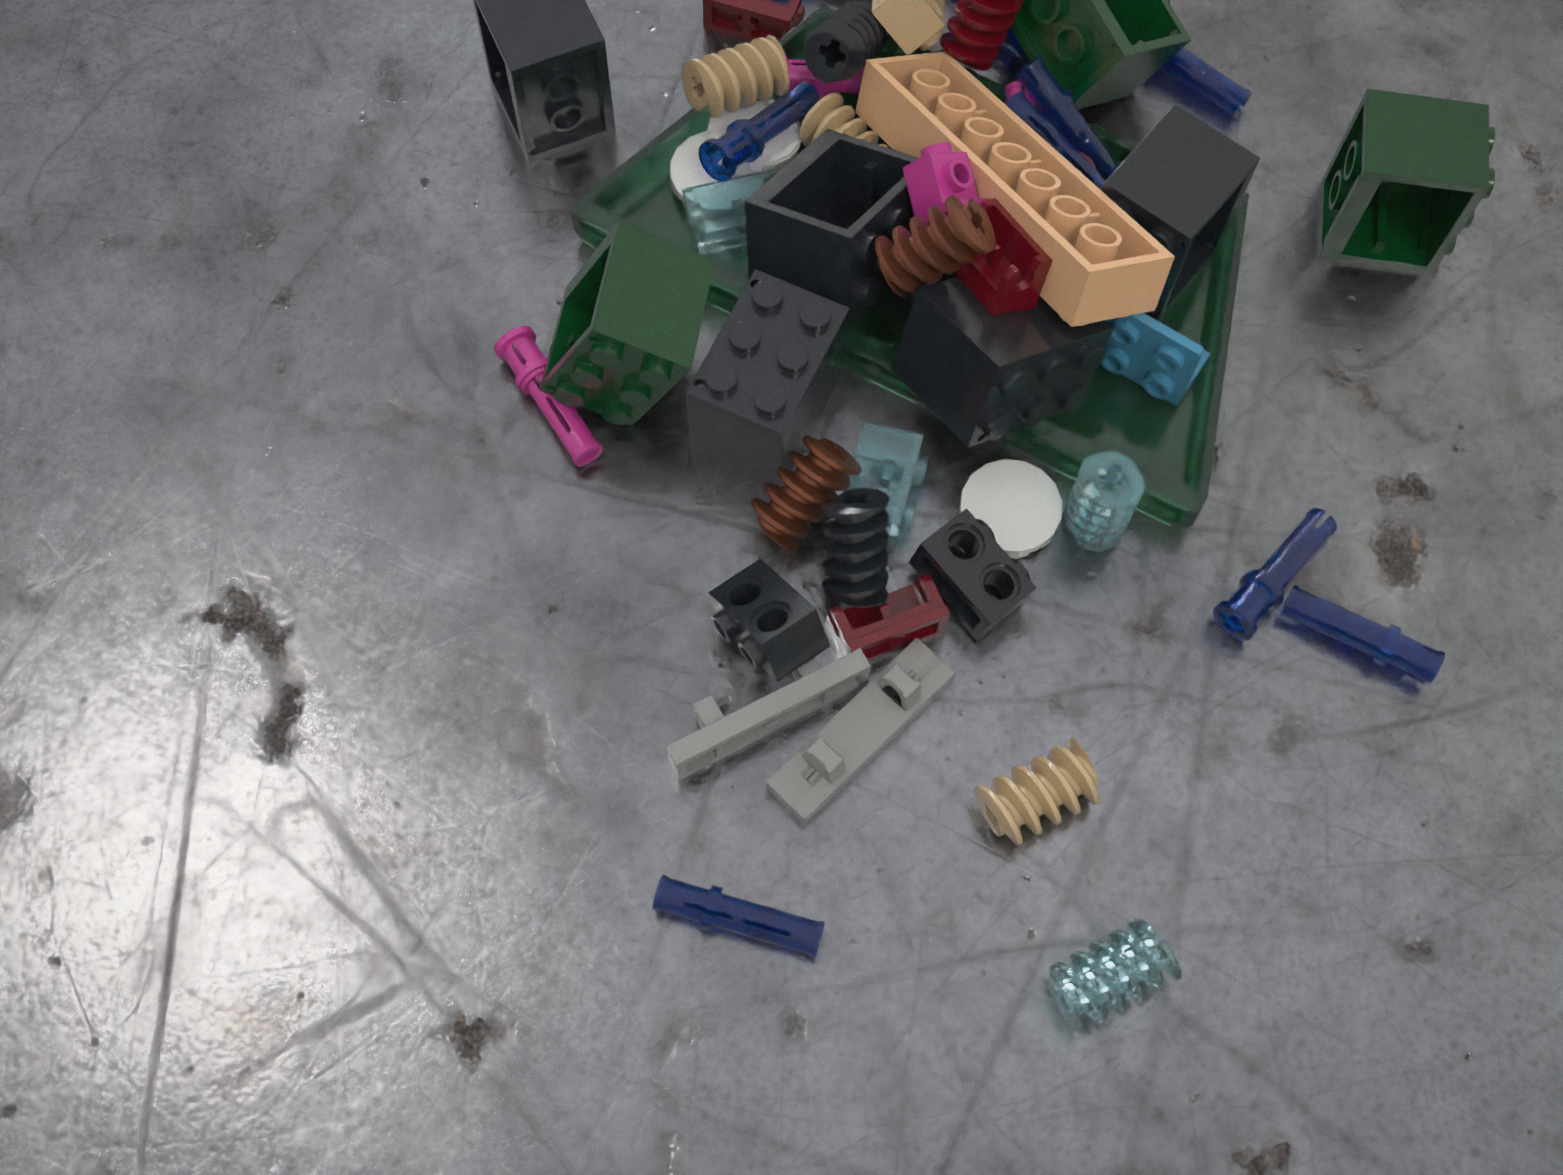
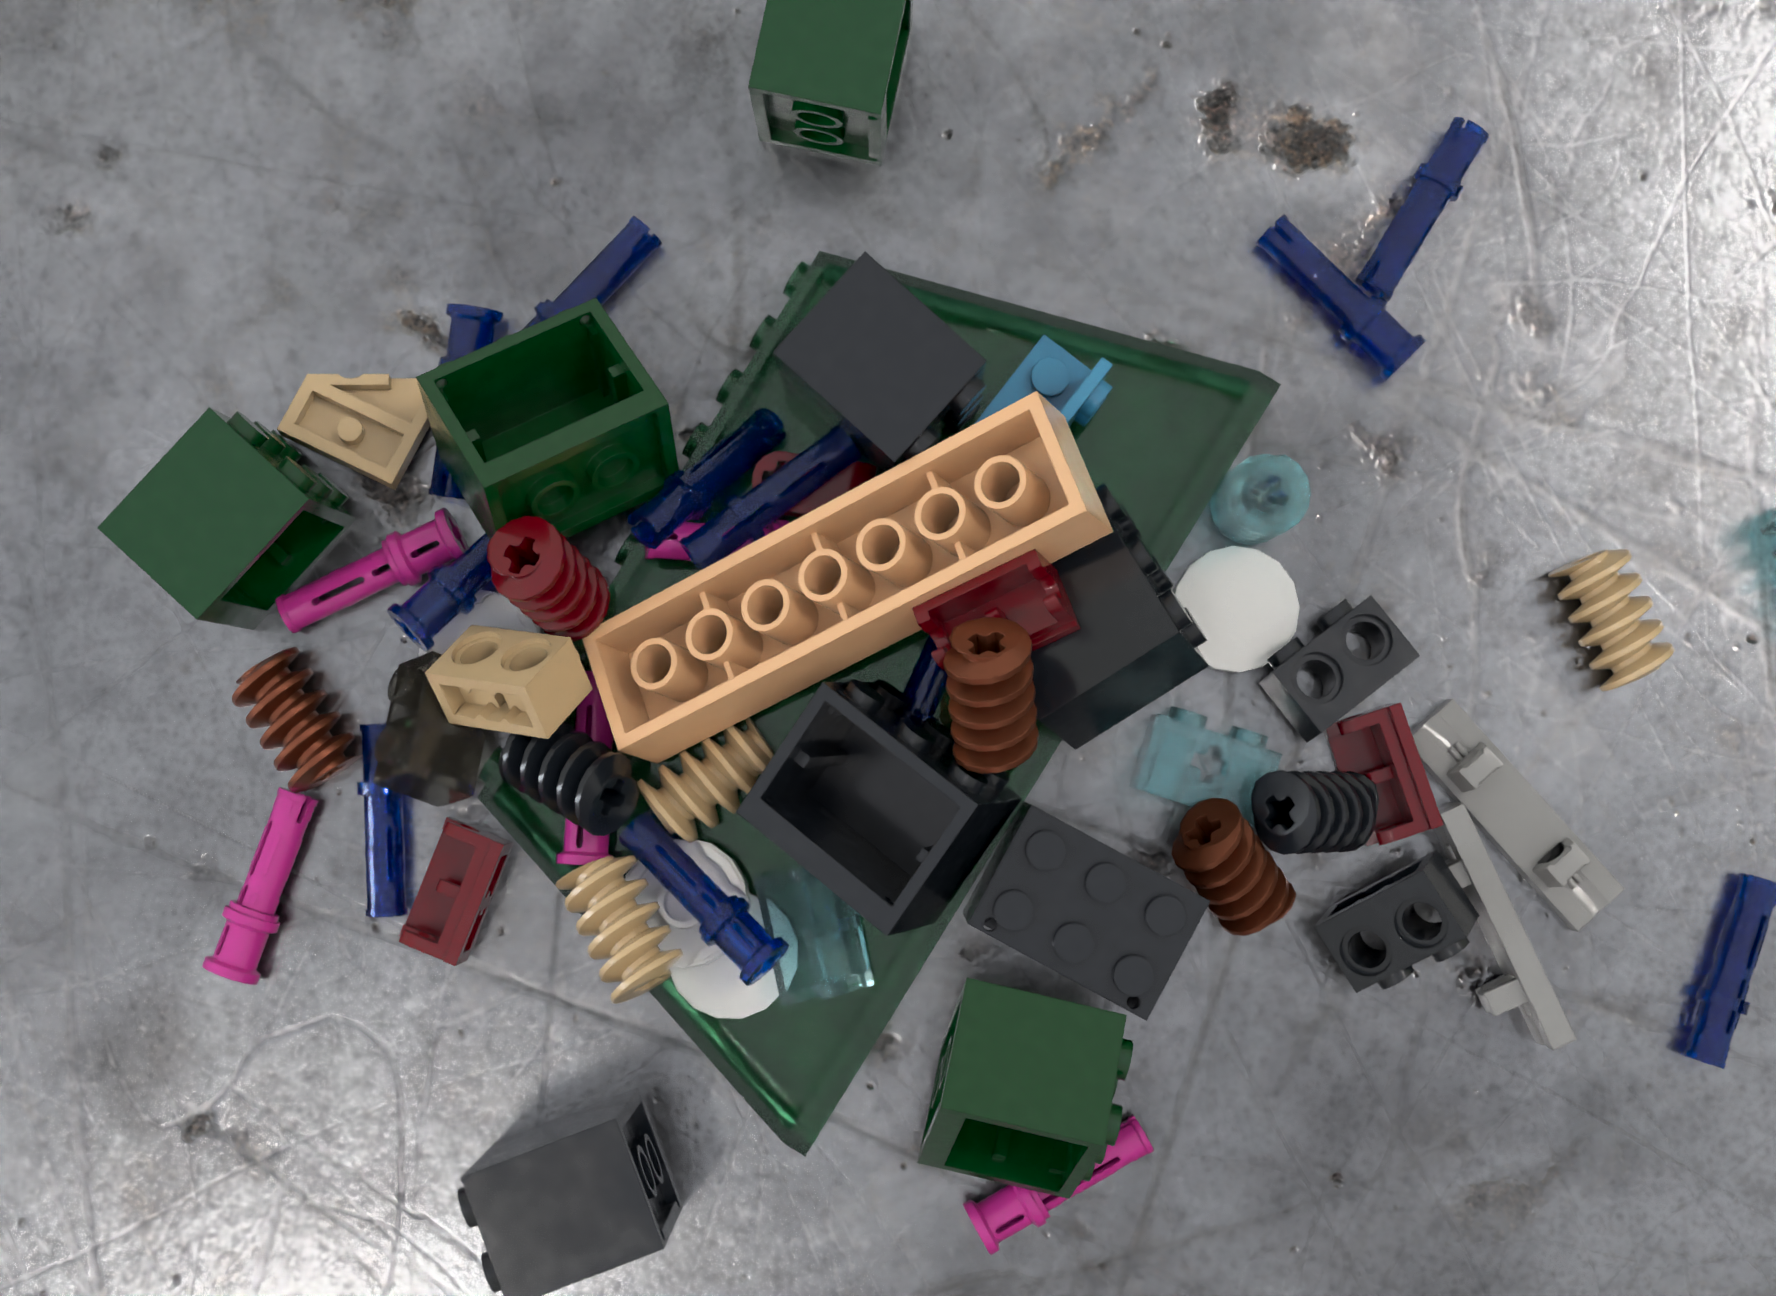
camera: 85 degrees left, 20 degrees up
dark pink brick [903,142,987,225] -> none

